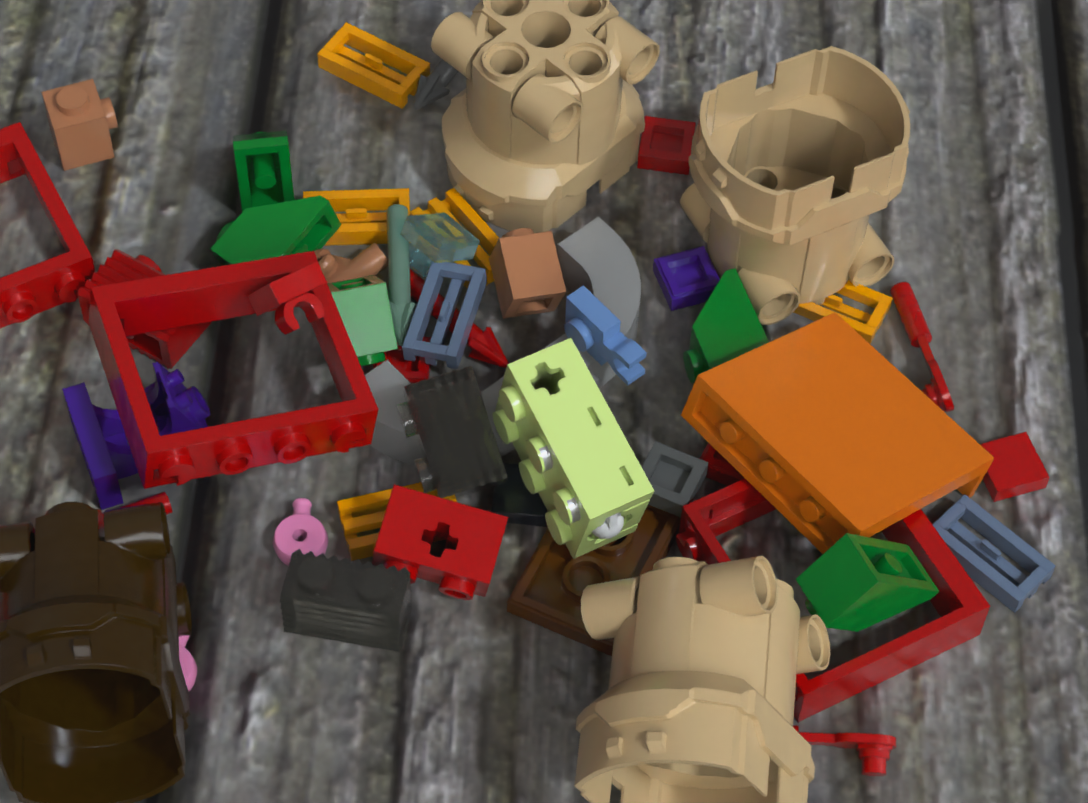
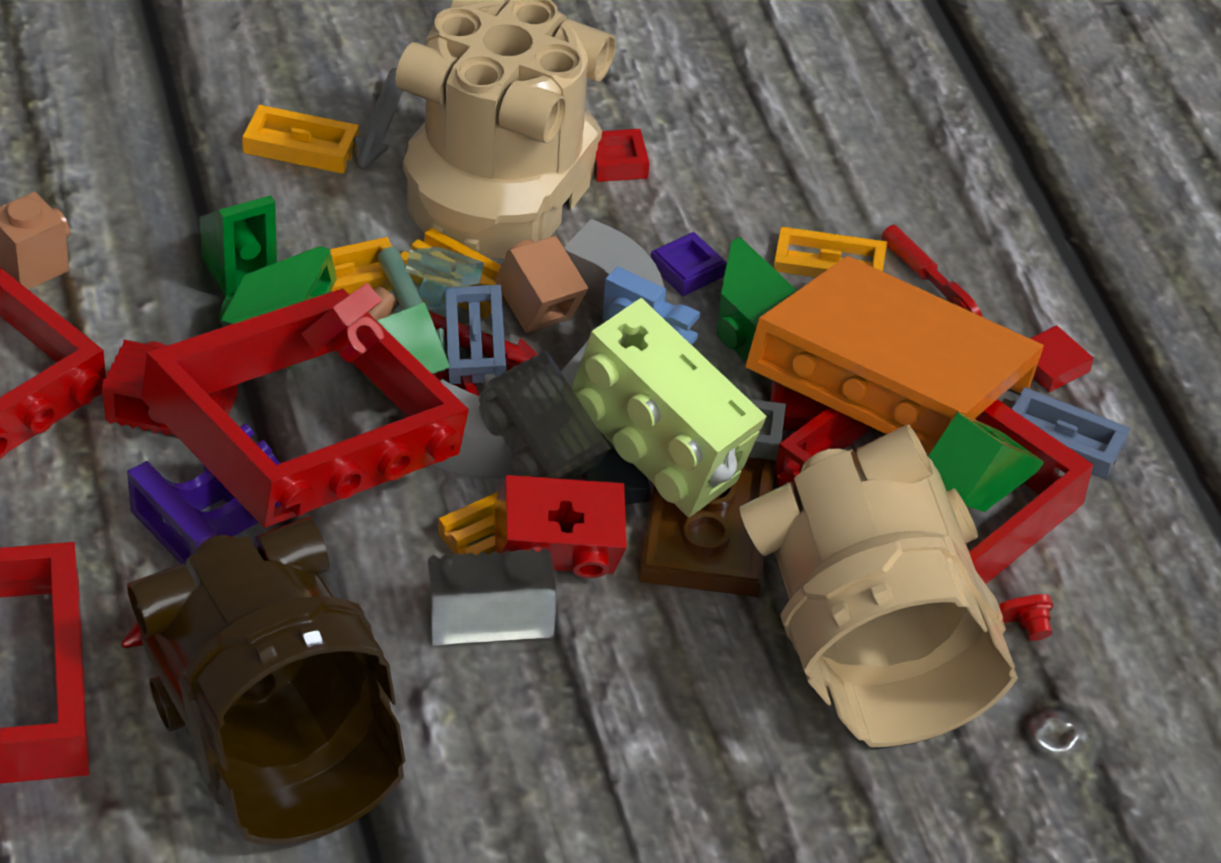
camera: 20 degrees left, 10 degrees down
bright pink piece [273,498,328,569] -> none
tan piece [680,46,910,325] -> none

